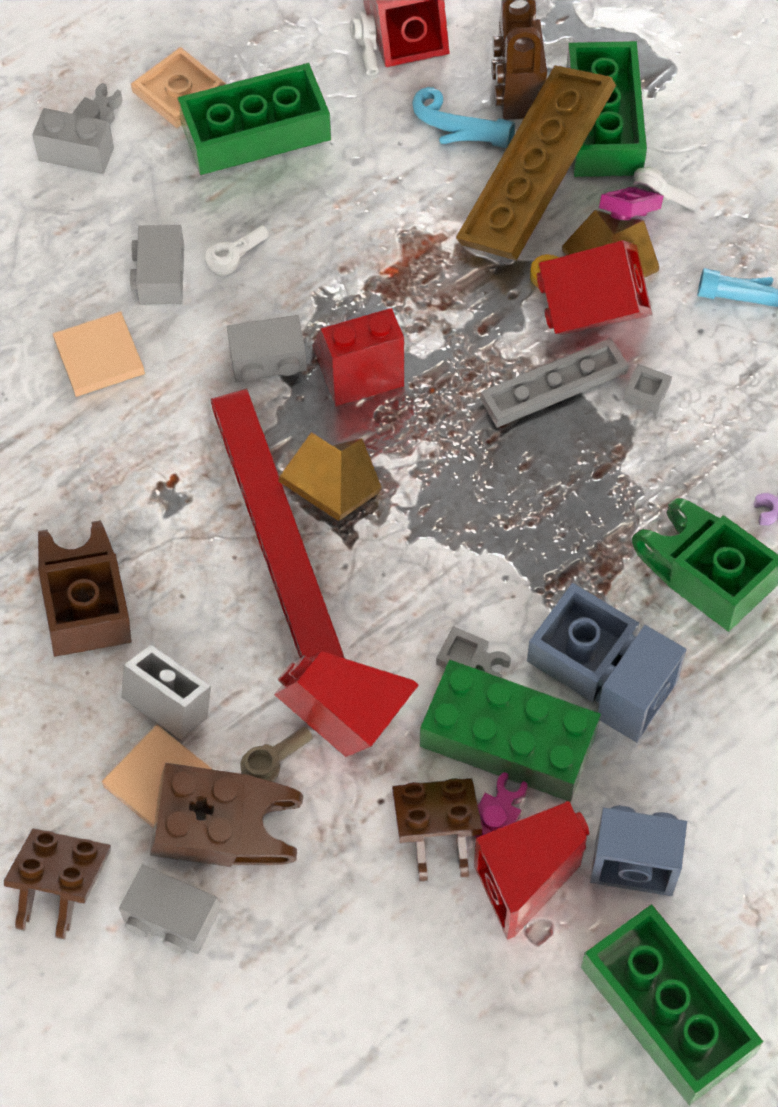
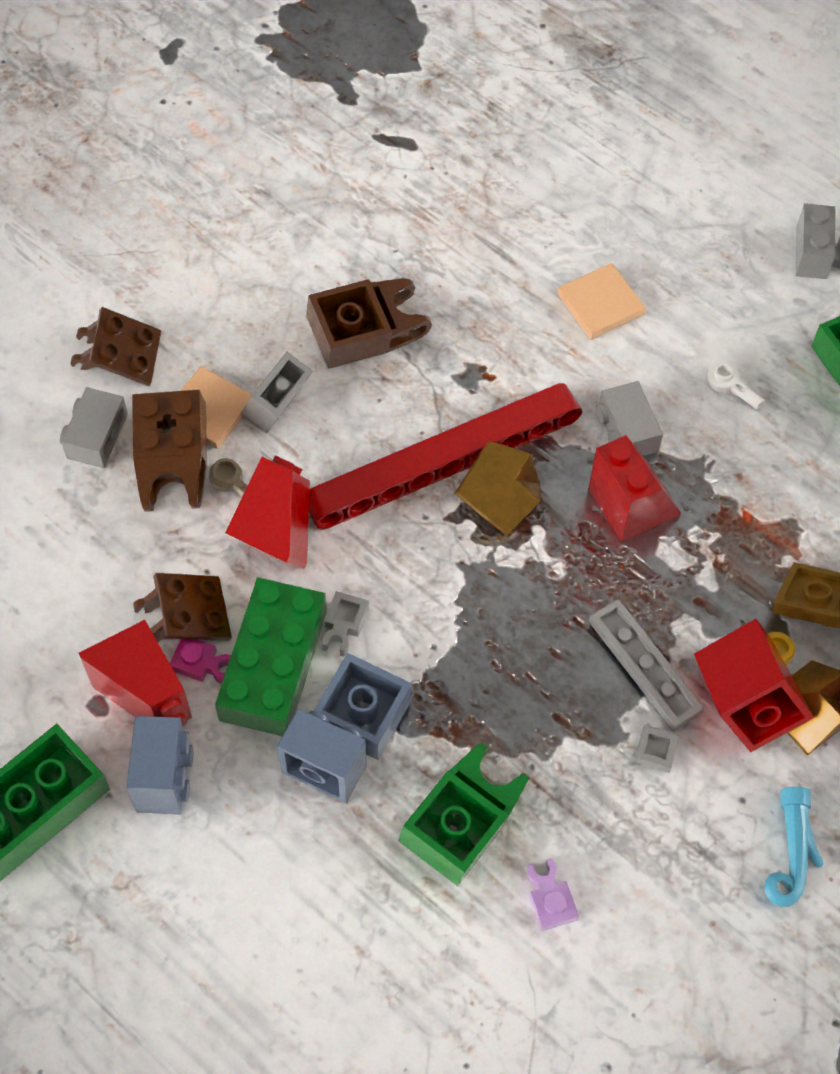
camera: 80 degrees right, 0 degrees up
light grey brick [130,225,185,305] -> none

